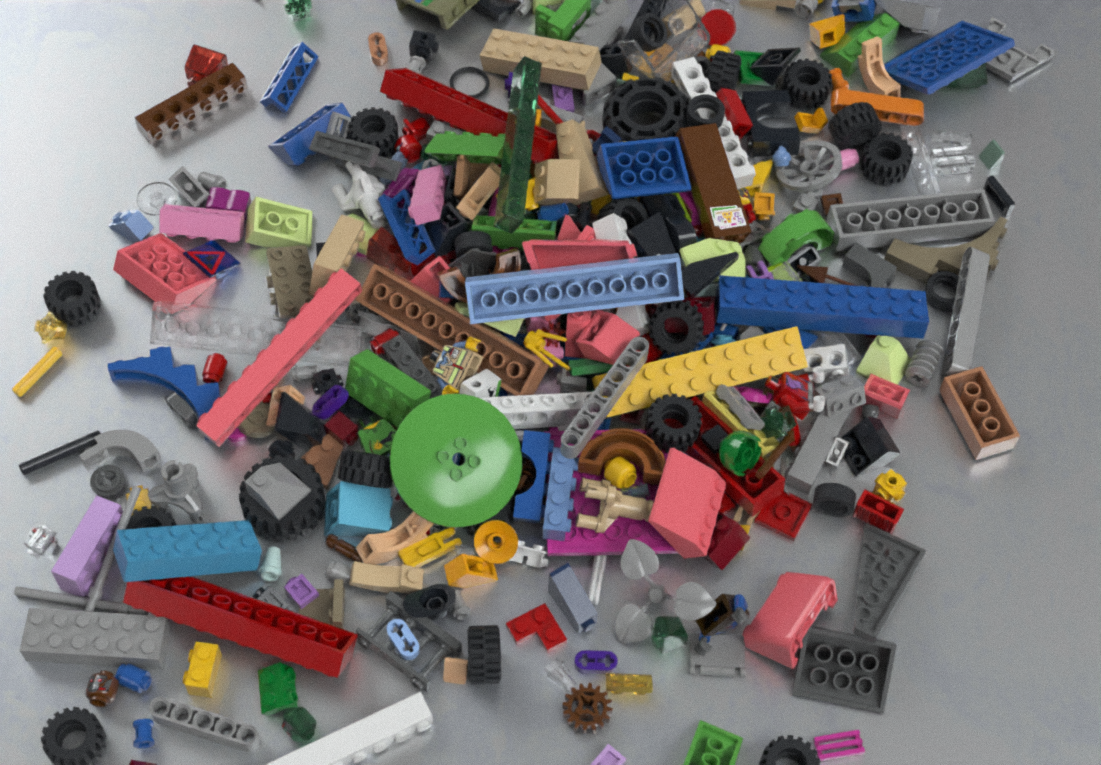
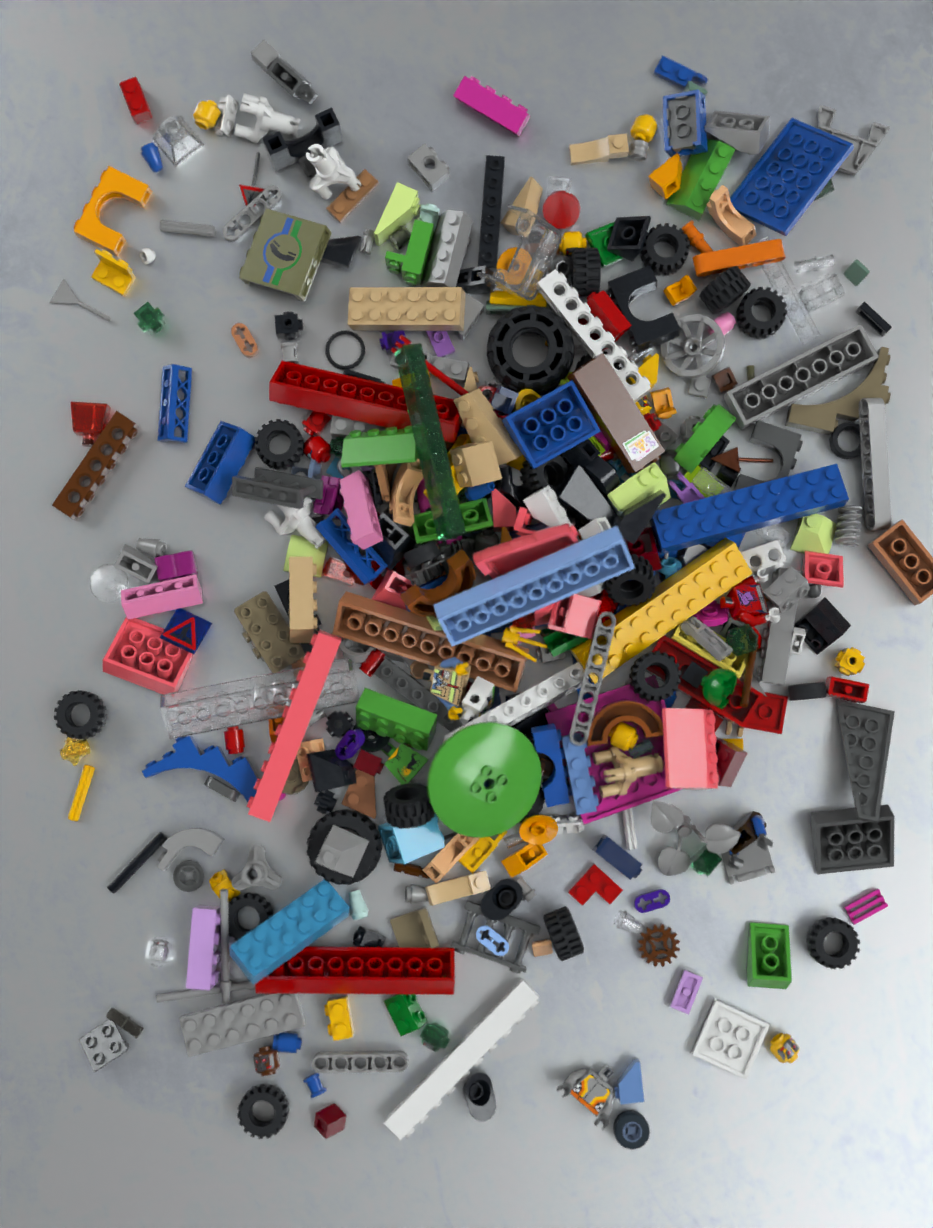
camera: 15 degrees left, 25 degrees up
medium blue slope [108,209,154,242] -> none
yellowish green slope [245,197,313,247] -> none
medium lavender bracket [284,574,319,609] -> none
light grey tile [326,112,351,138] -> none
clear yellow plate [605,673,653,695] -> none
black tyre [631,13,667,52] -> none
black tyre [686,94,725,128] -> none
coral windscreen [743,572,838,669] -> none
medium blue plate [772,145,791,166] -> none

